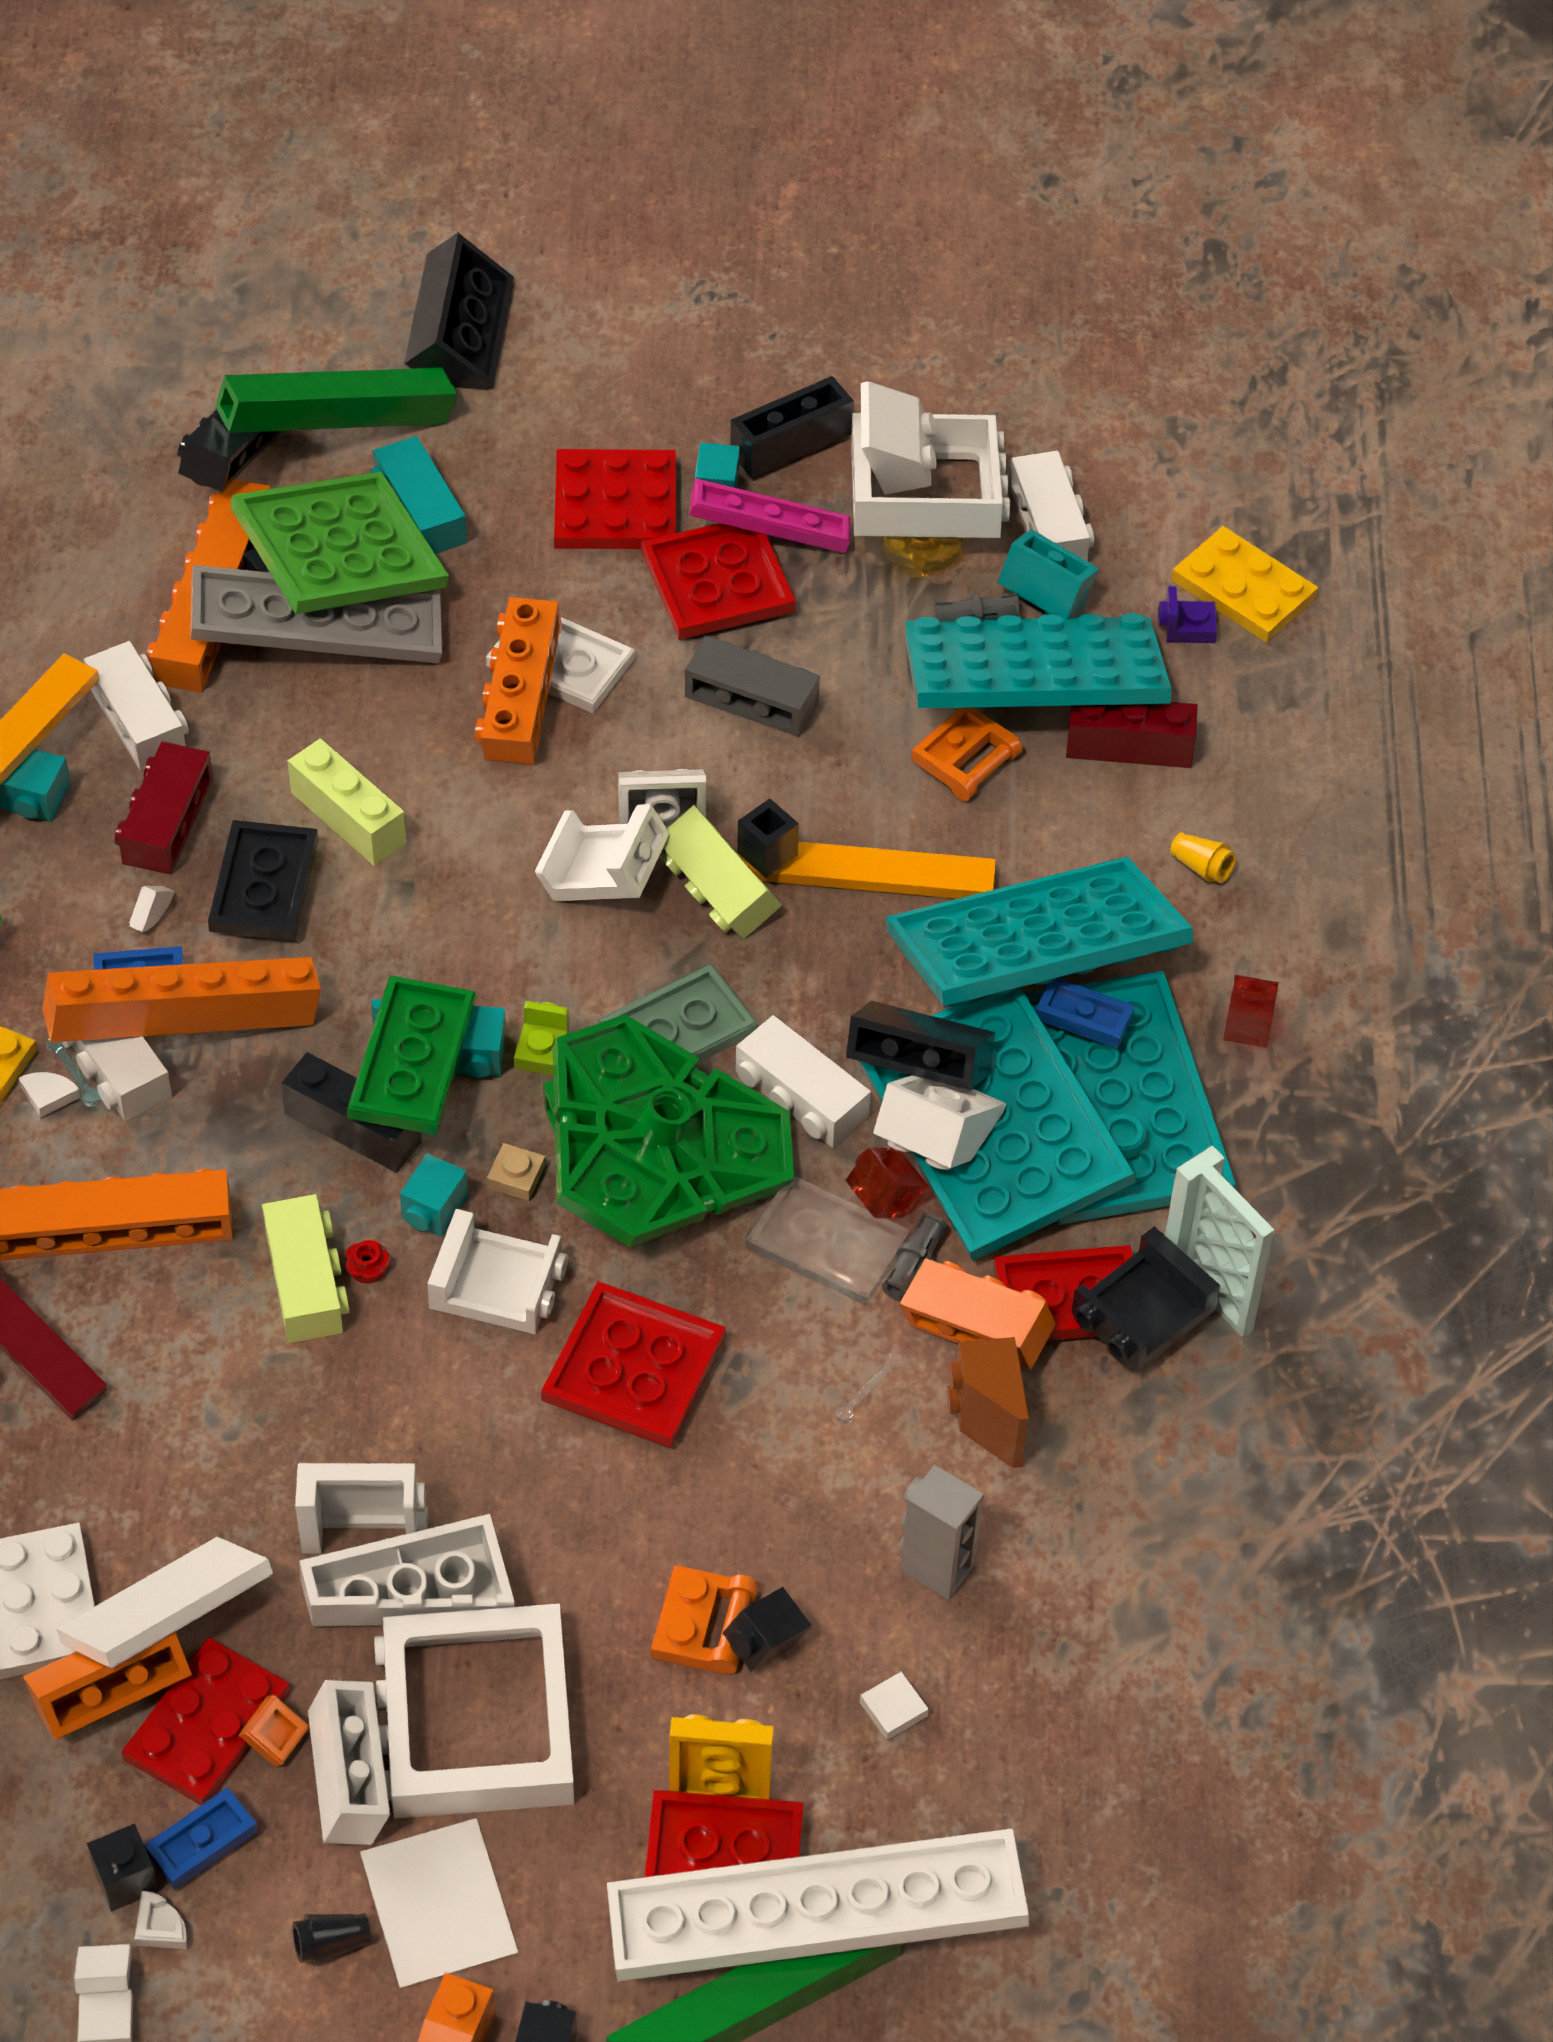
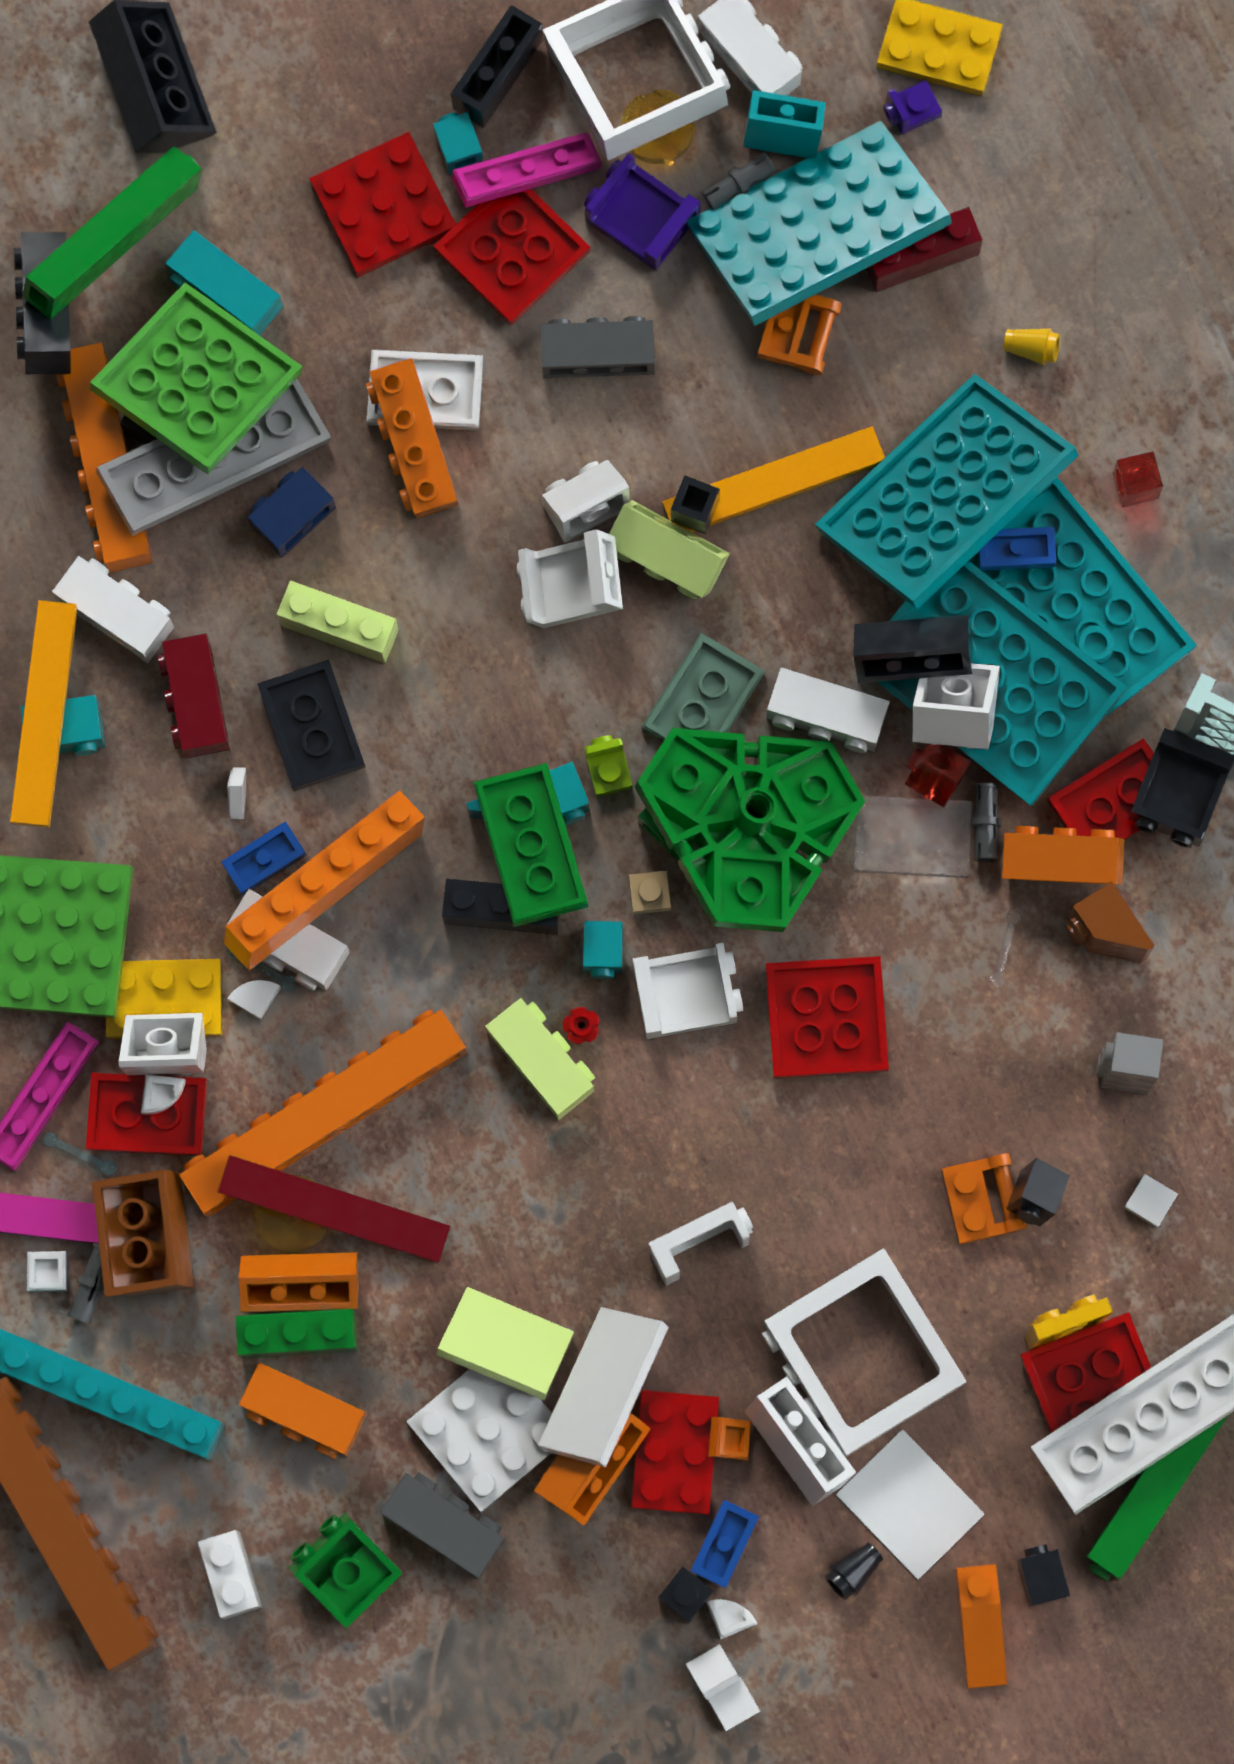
camera: 20 degrees left, 25 degrees up
white wedge [299,1514,515,1626] -> none
white slope [861,381,936,495] -> none
none -> dark blue brick [248,467,336,558]
none -> yellowish green tile [436,1287,574,1400]
none -> dark purple panel [583,153,701,271]

